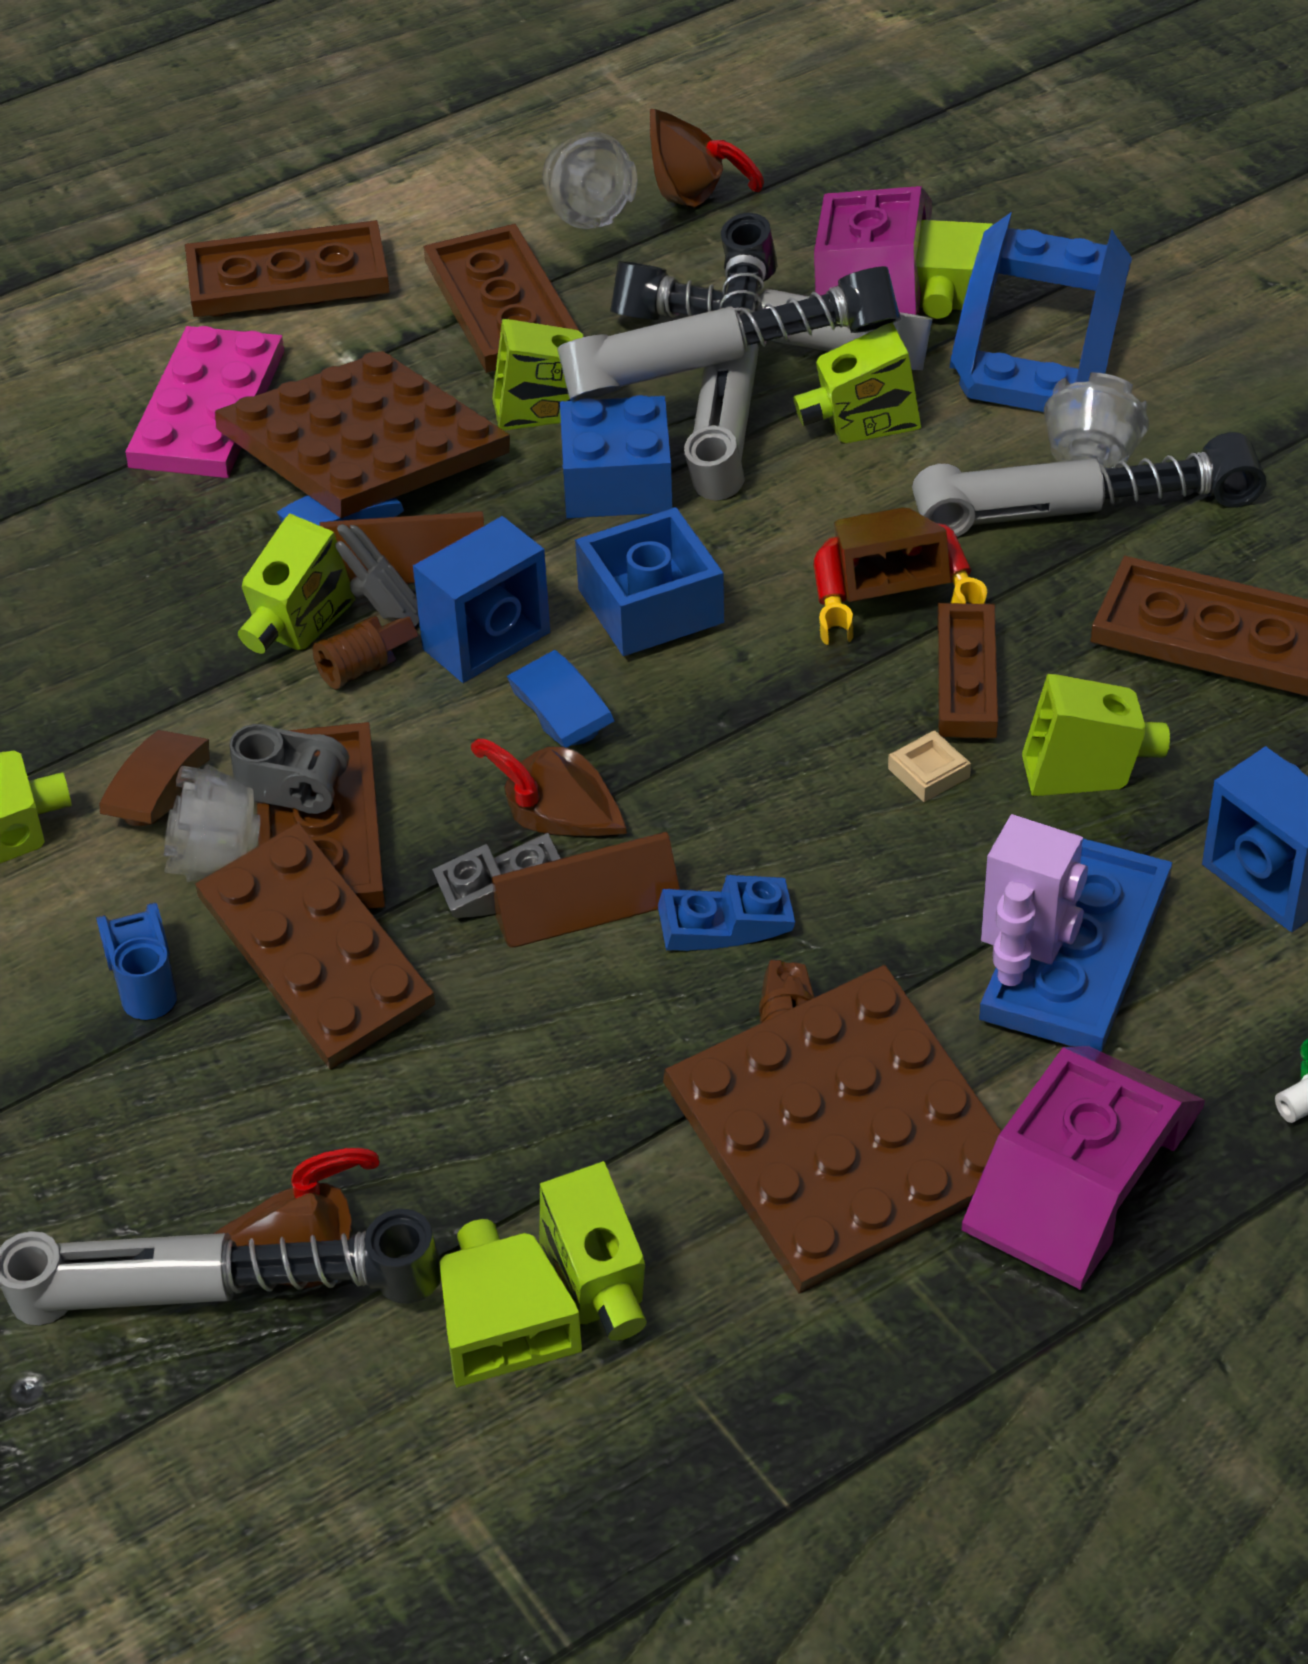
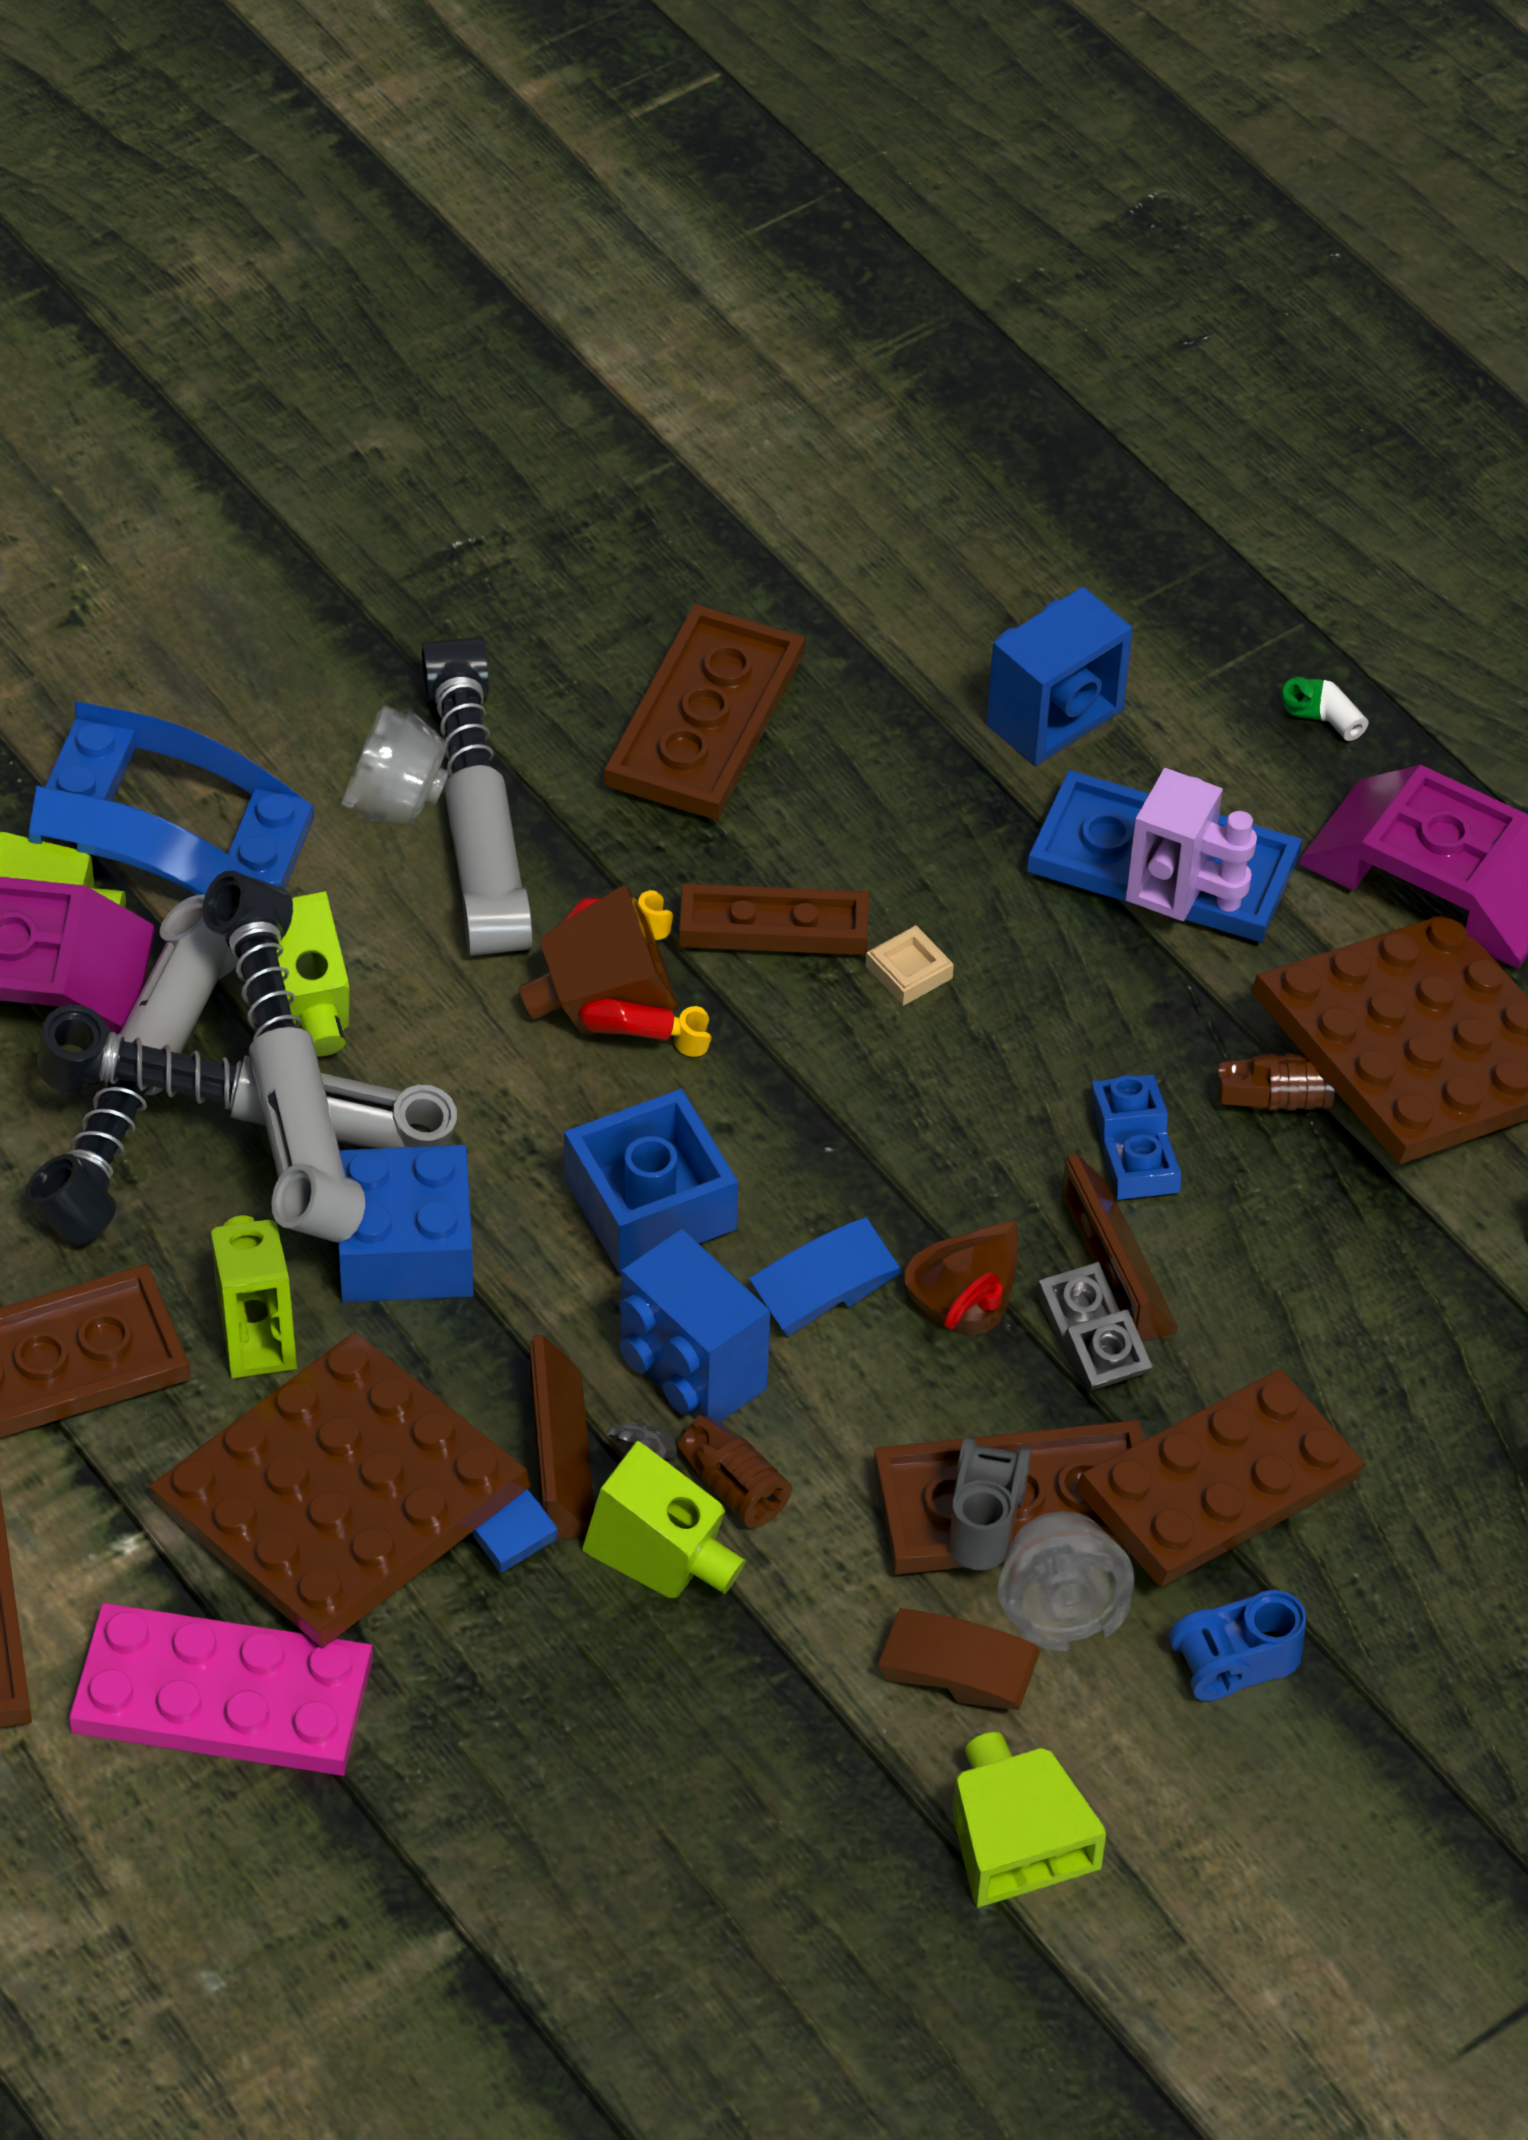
camera: 95 degrees left, 5 degrees up
lime torso [1022,674,1170,796] -> none

